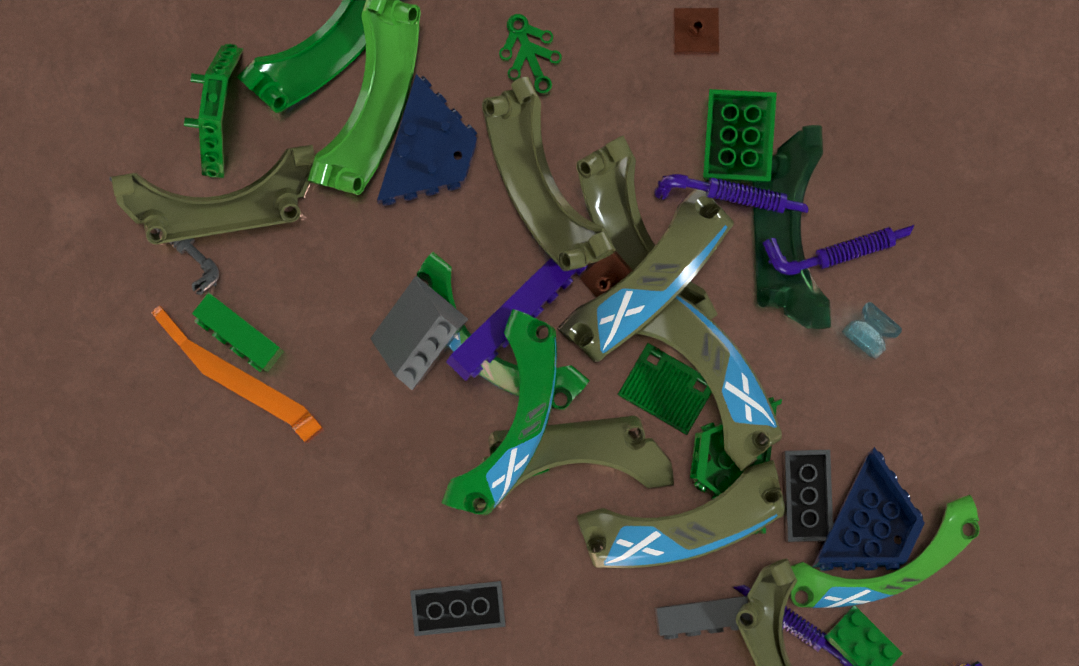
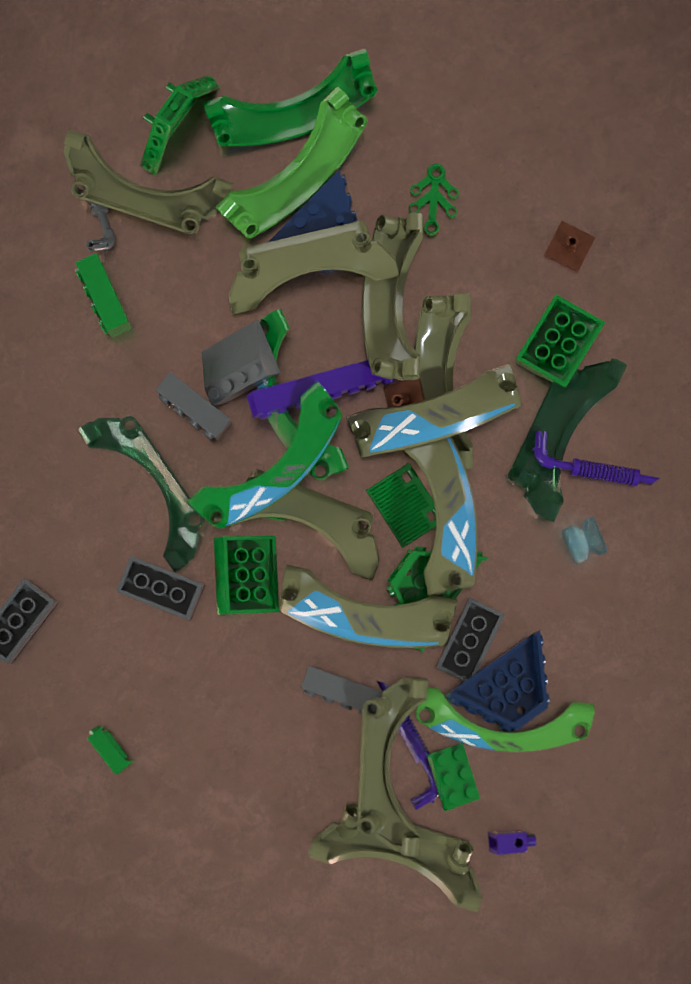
camera: 30 degrees right, 0 degrees up
orange piece [151,306,322,441] -> none
dark purple piece [654,174,809,213] -> none
none -> clear green panel [78,416,205,572]
none -> dark grey brick [156,372,233,442]
none -> green slope [214,536,279,615]
none -> olive panel [228,221,399,315]

